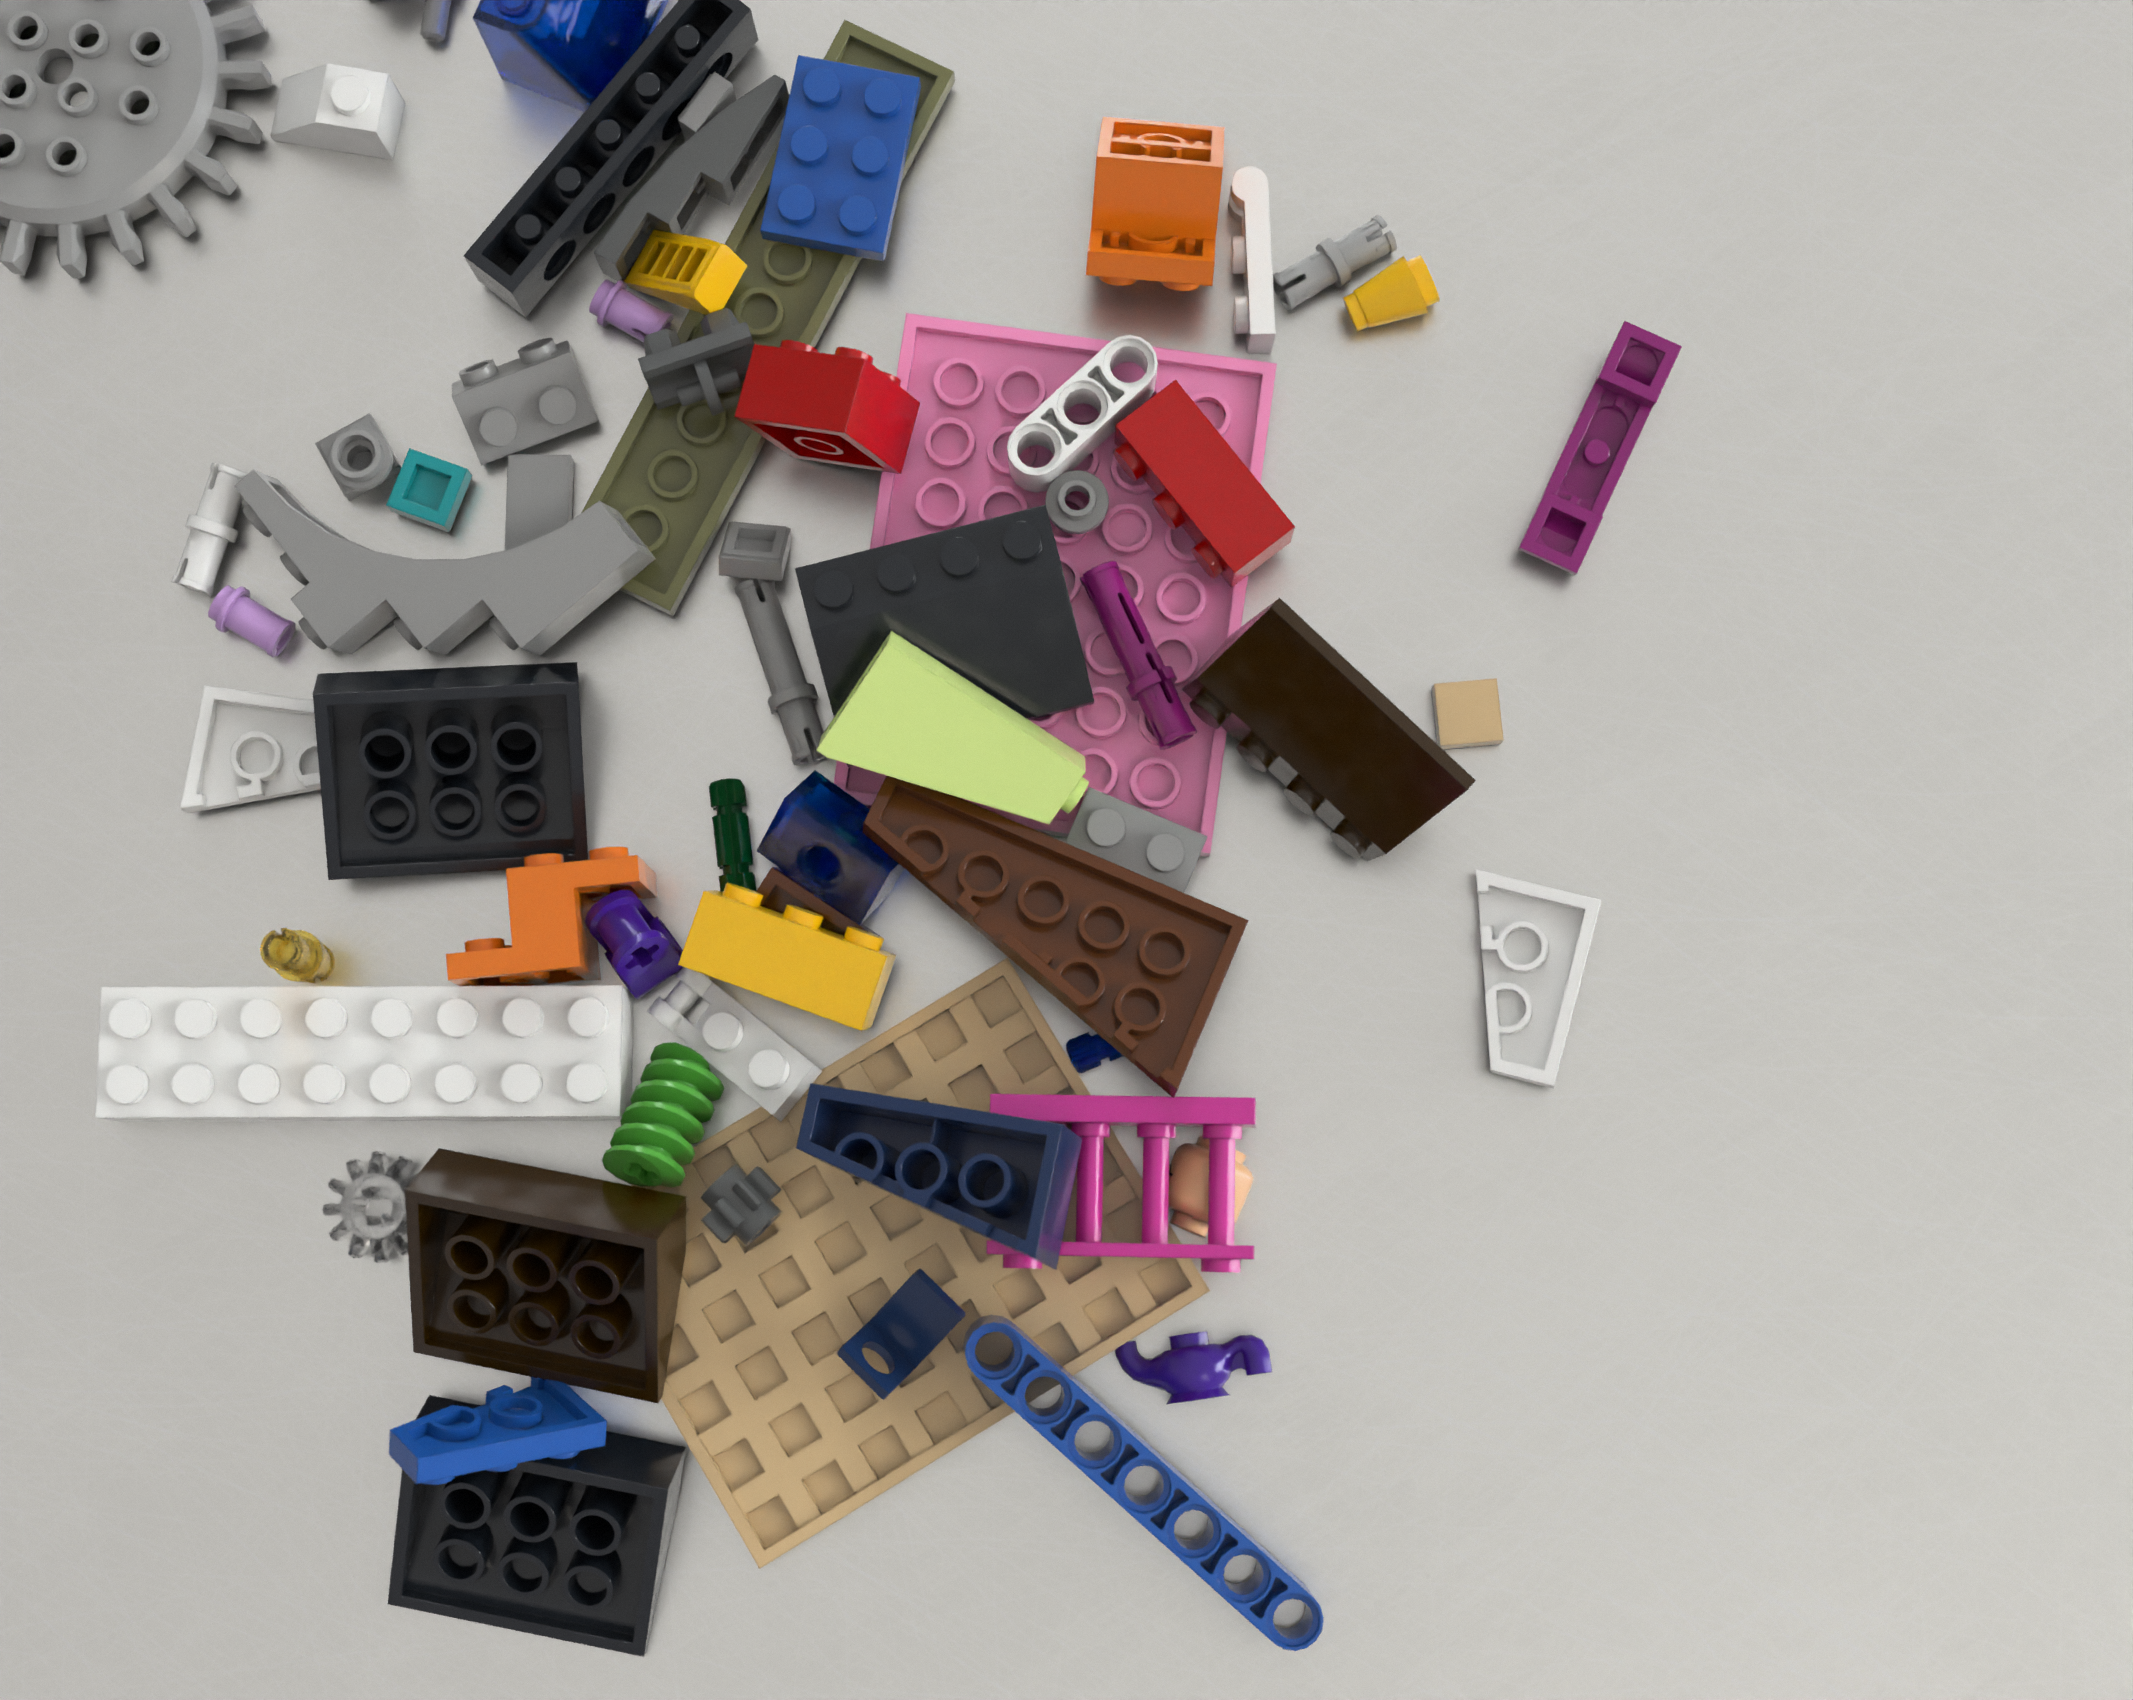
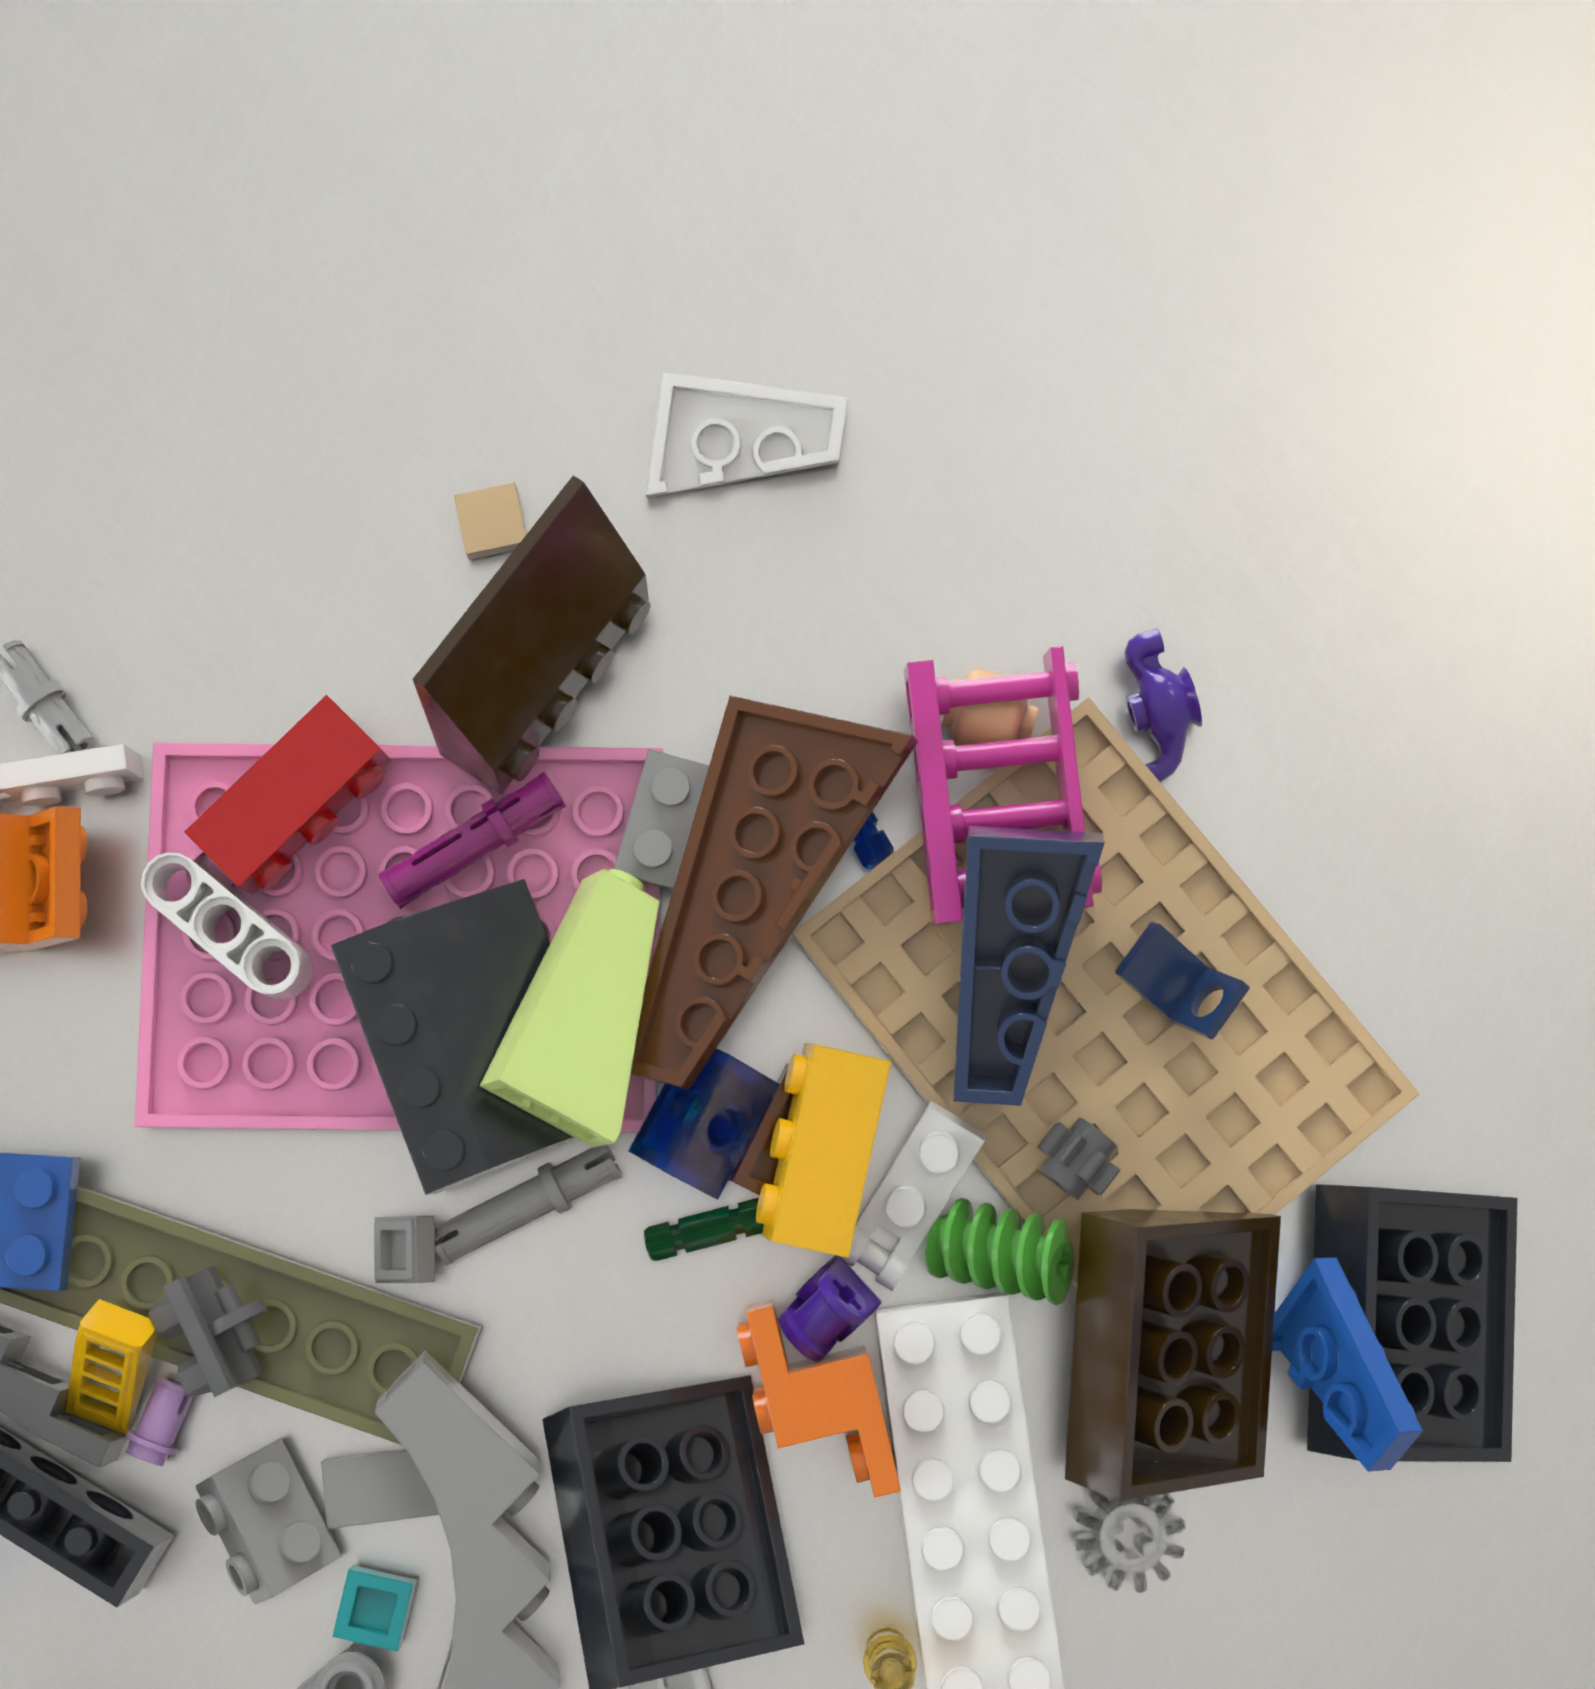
camera: 100 degrees left, 0 degrees up
red brick [734,340,920,474] -> none
blue beam [963,1315,1324,1651] -> none
light grey plate [1045,470,1109,534] -> none
yellow cone [1342,255,1440,332] -> none
magenta slope [1518,321,1682,575] -> none

